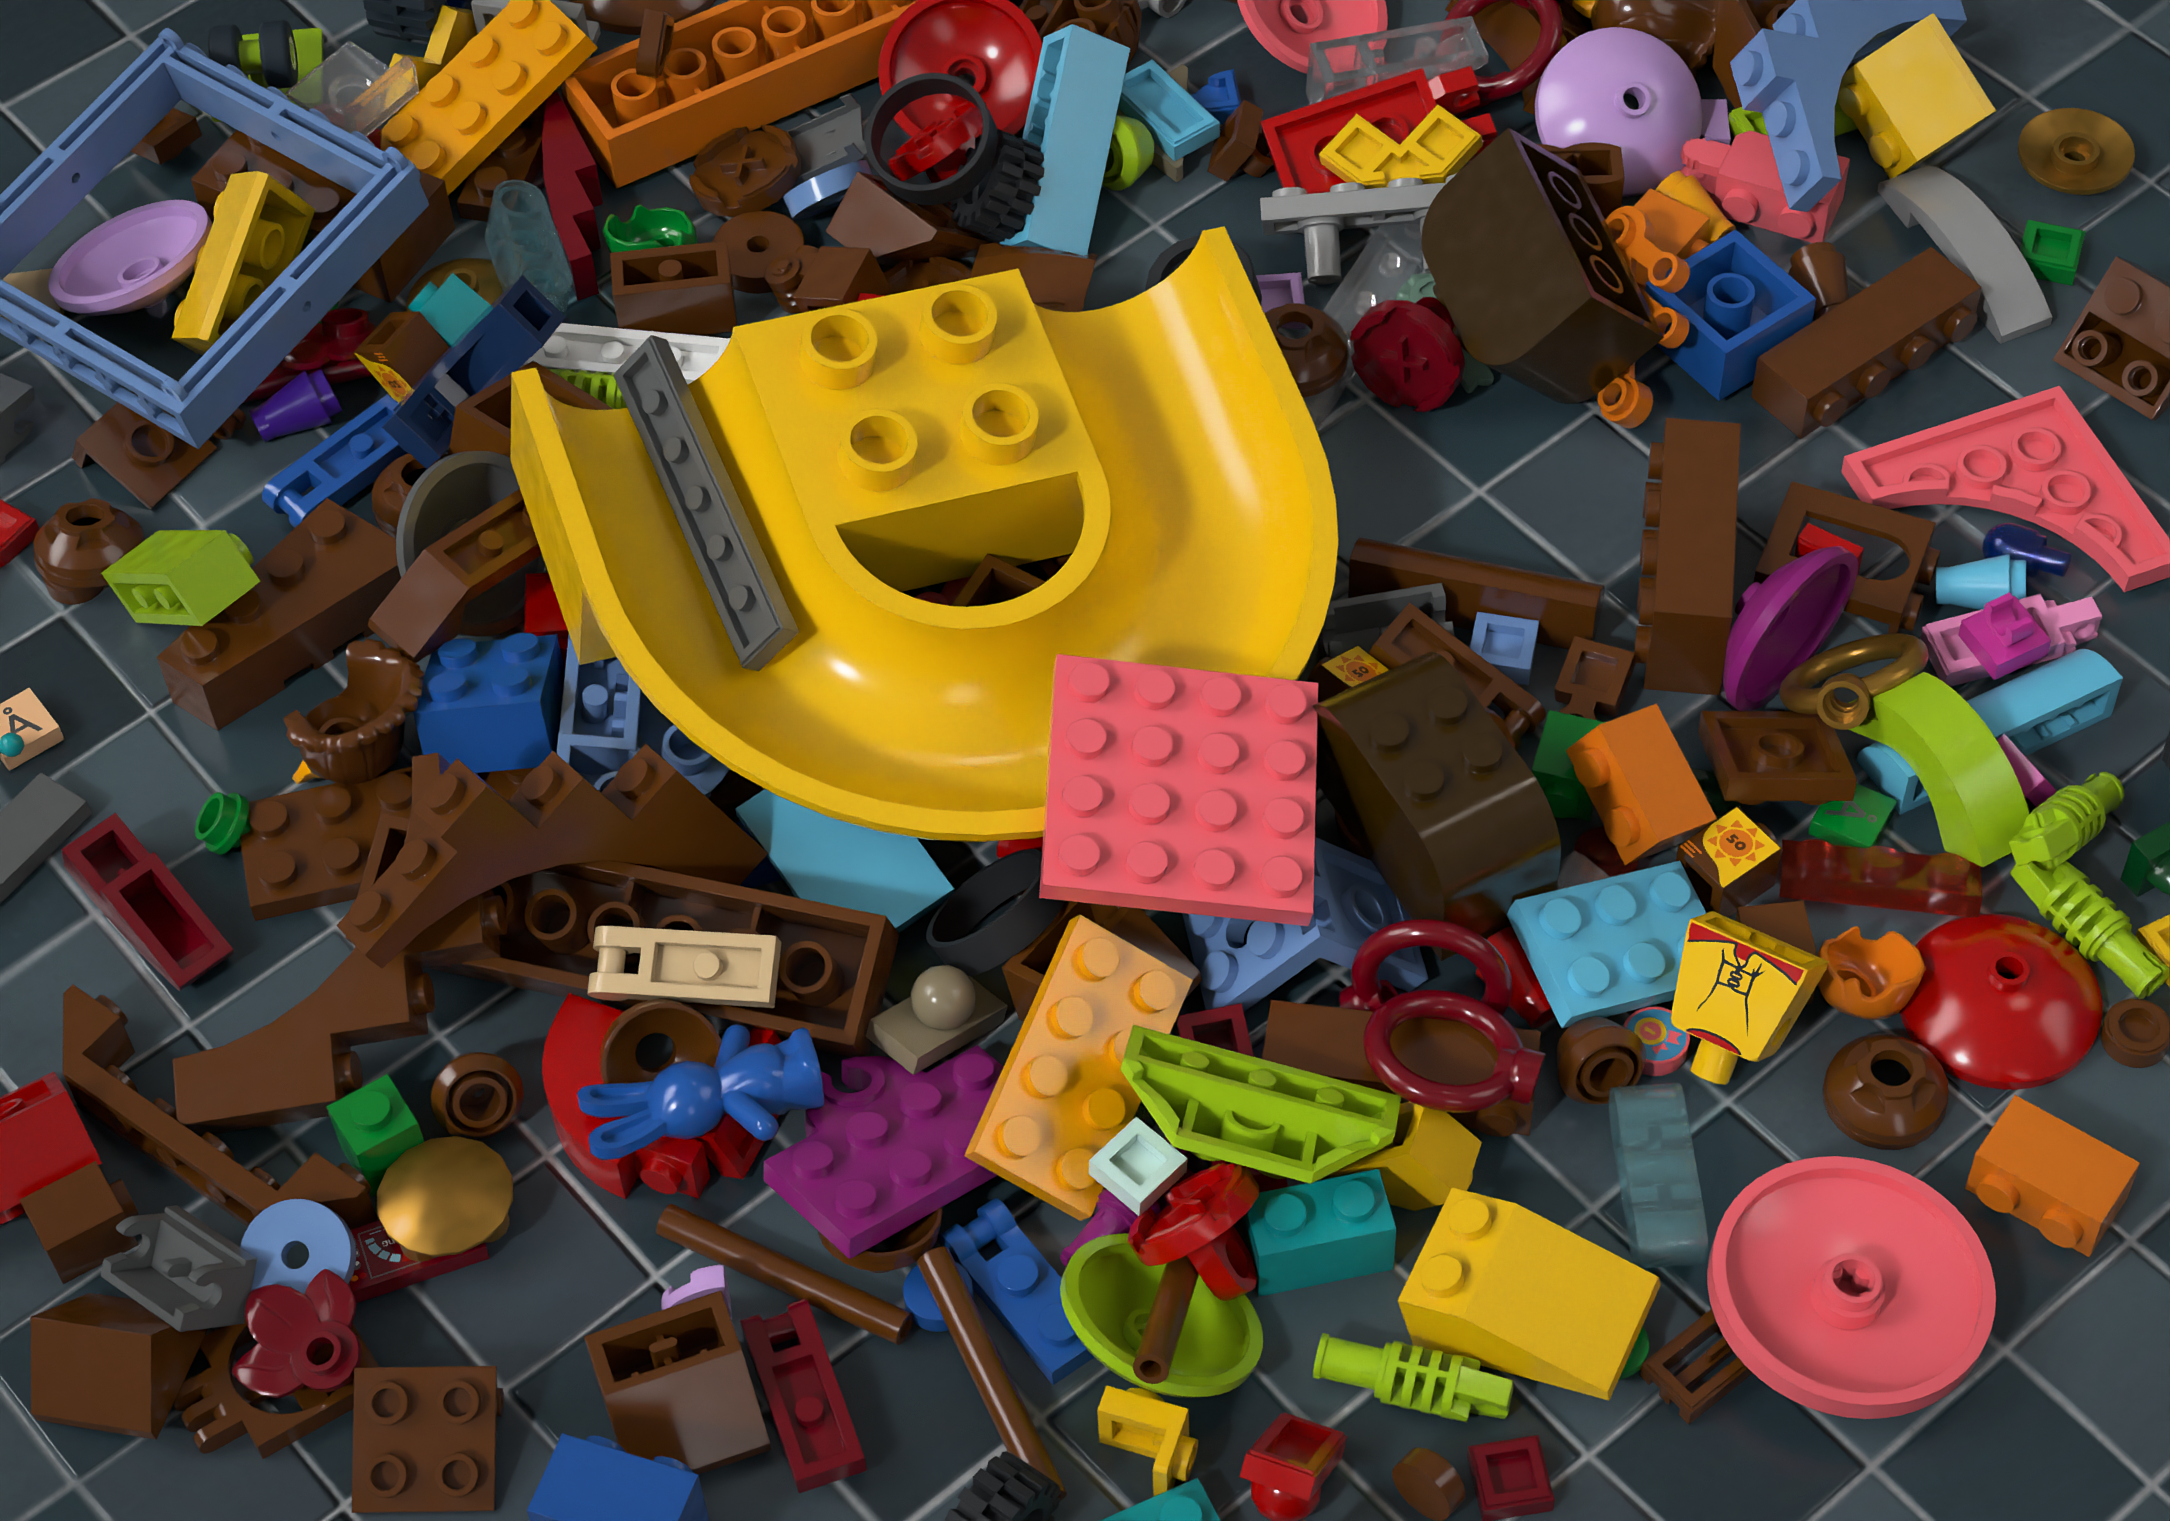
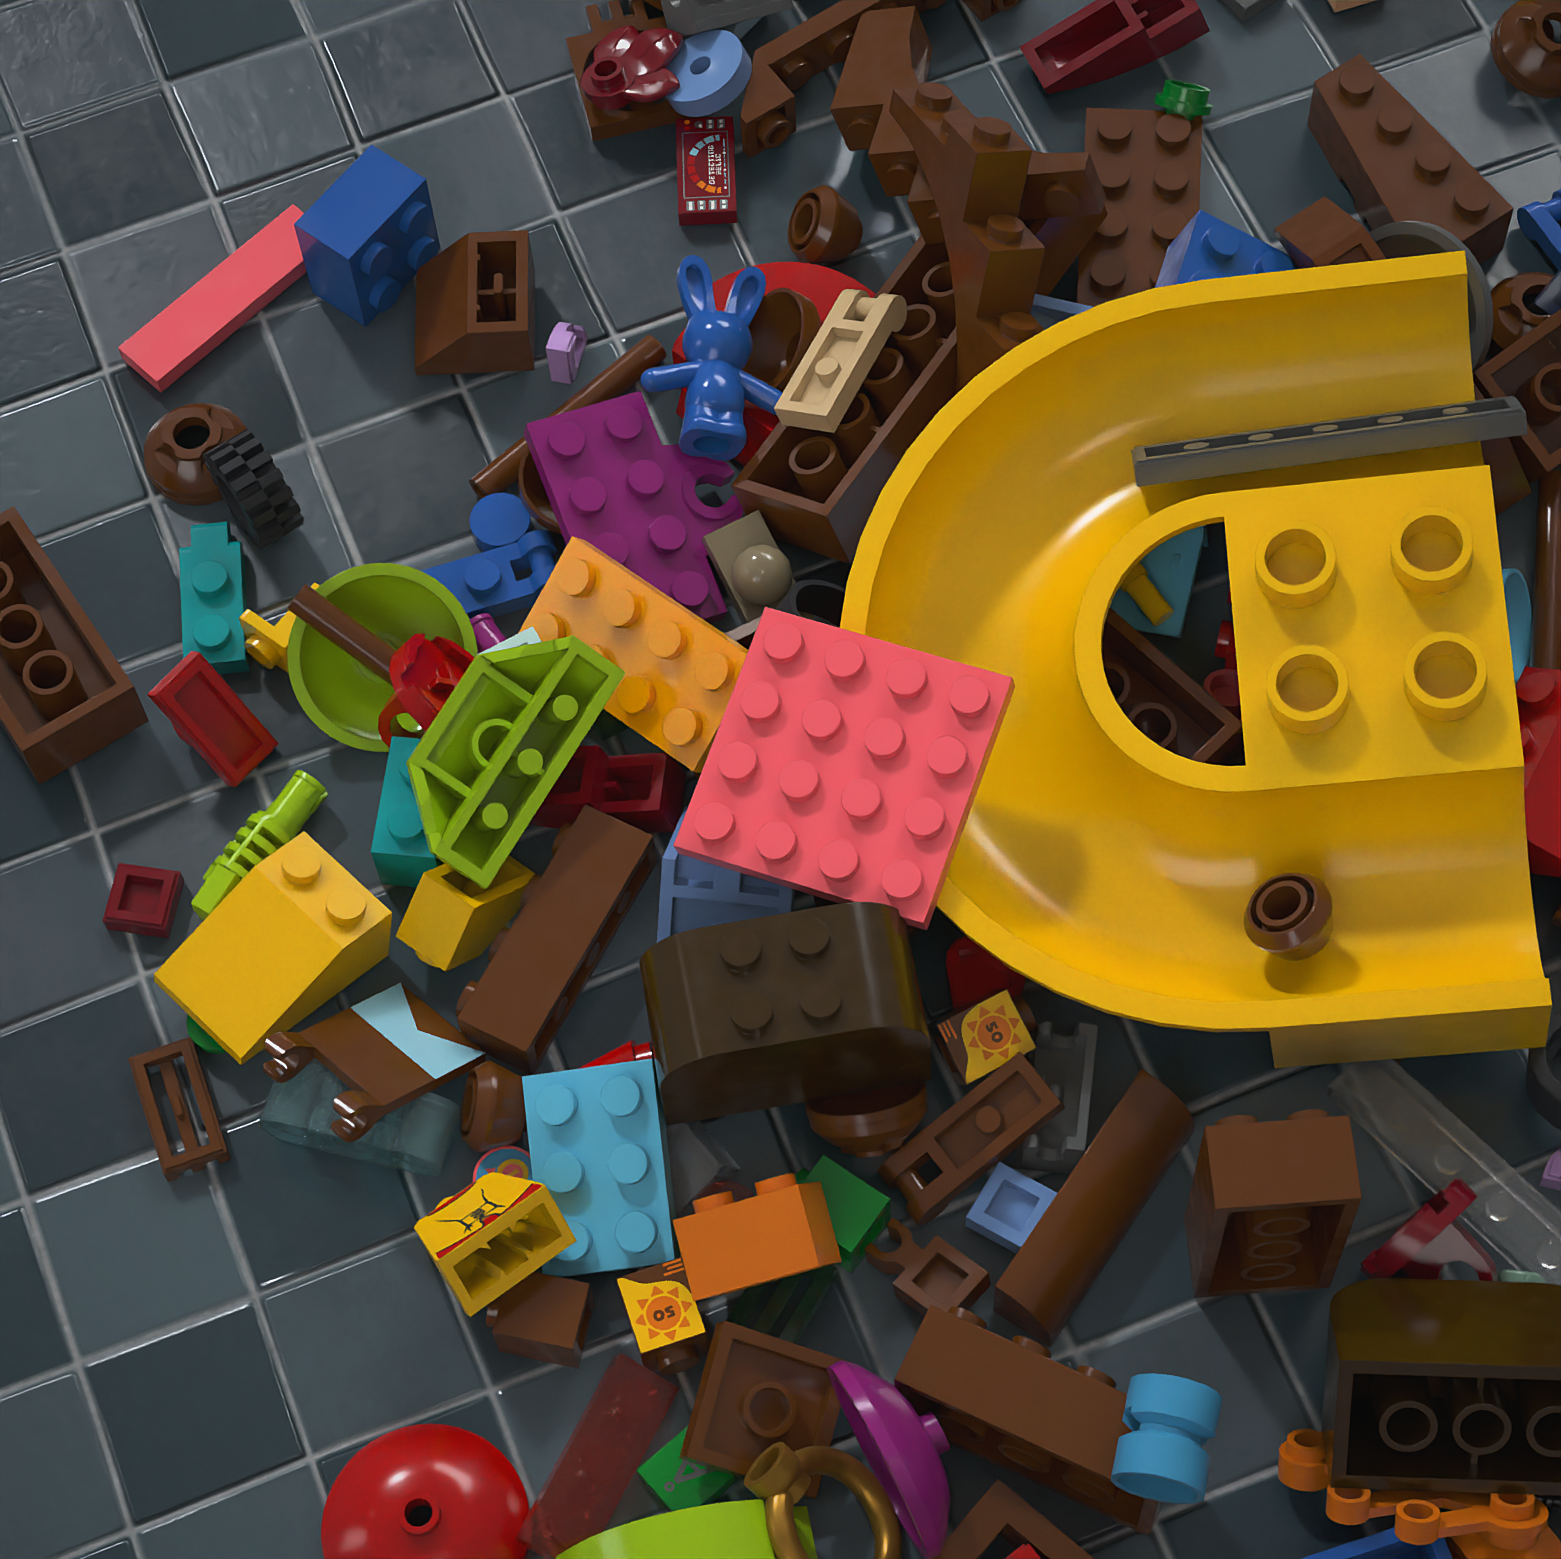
camera: 110 degrees right, 10 degrees up
lime brick [101,530,261,626] -> none
reddish brown hair [283,638,424,785] -> none
green brick [326,1074,424,1197] -> none
reddish brown hinge [352,1366,504,1513] -> none
pearl gold dish [377,1136,513,1262] -> none
dark red plate [739,1298,867,1494] -> none
reddish brown piece [917,1247,1067,1501] -> none
reddish brown piece [1264,303,1349,398] -> none
dark red piece [1339,919,1513,1022] -> none
dark red piece [1363,990,1545,1113] -> none
reddish brown tile [1392,1447,1465,1521] -> none
coral dish [1707,1156,1996,1419] -> none
orange hair [1817,926,1926,1020] -> none
reddish brown piece [1822,1034,1949,1150] -> none
orange brick [1965,1095,2140,1257] -> none
none -> reddish brown flag [263,983,486,1143]
none -> dark azure wheel [1110,1373,1223,1504]
none -> reddish brown brick [1184,1109,1362,1298]
none -> reddish brown cone [1244,873,1333,961]

